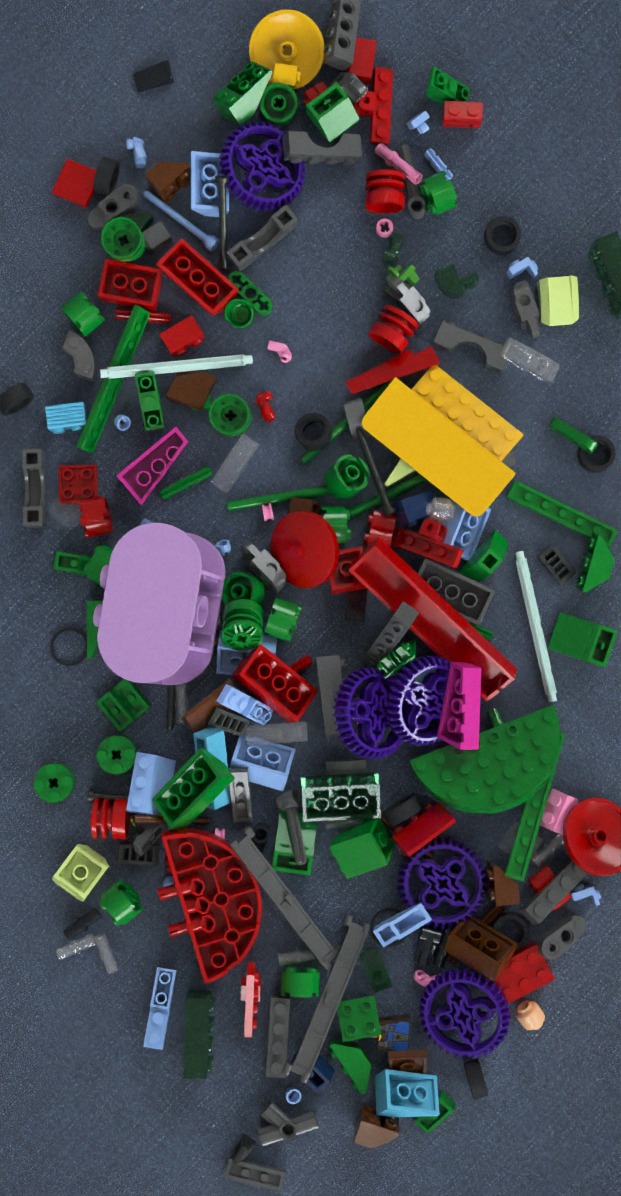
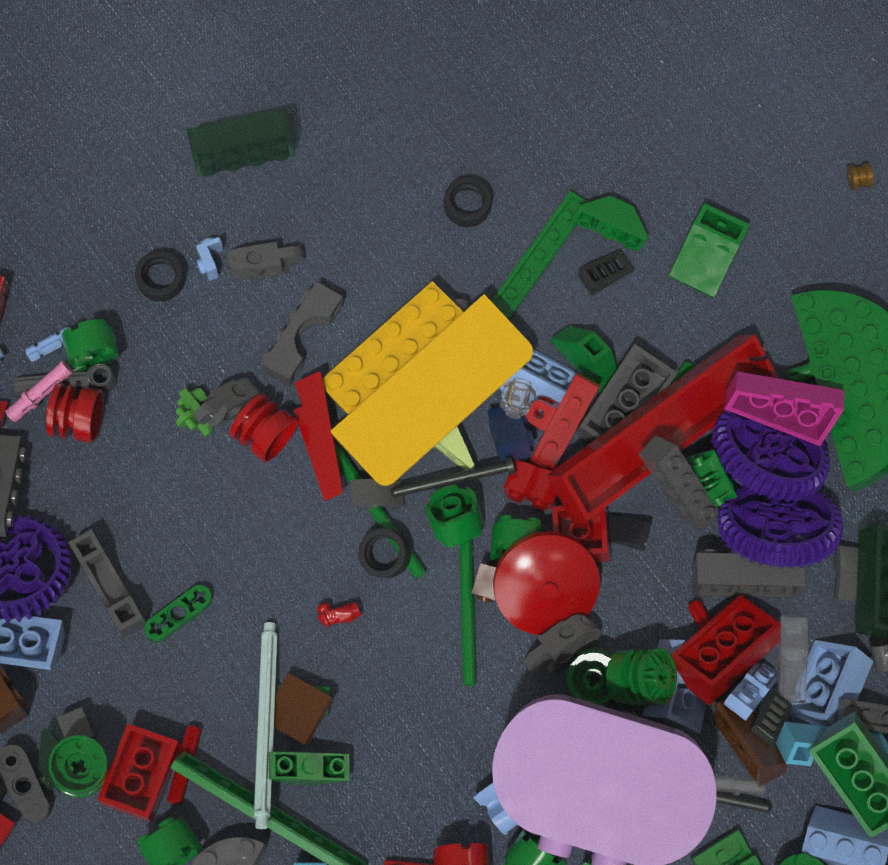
camera: 80 degrees left, 15 degrees down
light blue hinge [114,414,131,431] -> none
dark pink wedge [116,427,188,506] -> none
light blue piece [143,190,220,252] -> none
red slope [156,238,239,316] -> none
red brick [159,315,205,357] -> none
green axle [159,466,212,500] -> none
green wheel [209,394,252,437] -> none
clear slope [211,434,259,494] -> none
pearl dark grey bar [215,176,229,270] -> none
light blue hinge [215,540,231,556] -> none
green hair [224,299,254,328] -> none
bright pink bush [262,503,274,522] -> none
green brick [264,597,302,642] -> none
bright pink arm [268,341,292,363] -> none
green piece [349,474,428,518] -> none
bright pink bush [376,218,393,238] -> none
clear green arm [381,233,404,264] -> none
clear green brick [434,264,479,299] -> none
clear slope [500,338,560,383] -> none
light aqua piece [515,551,557,702] -> none
yellowish green slope [537,275,579,326] -> none
green beam [548,417,598,453] -> none

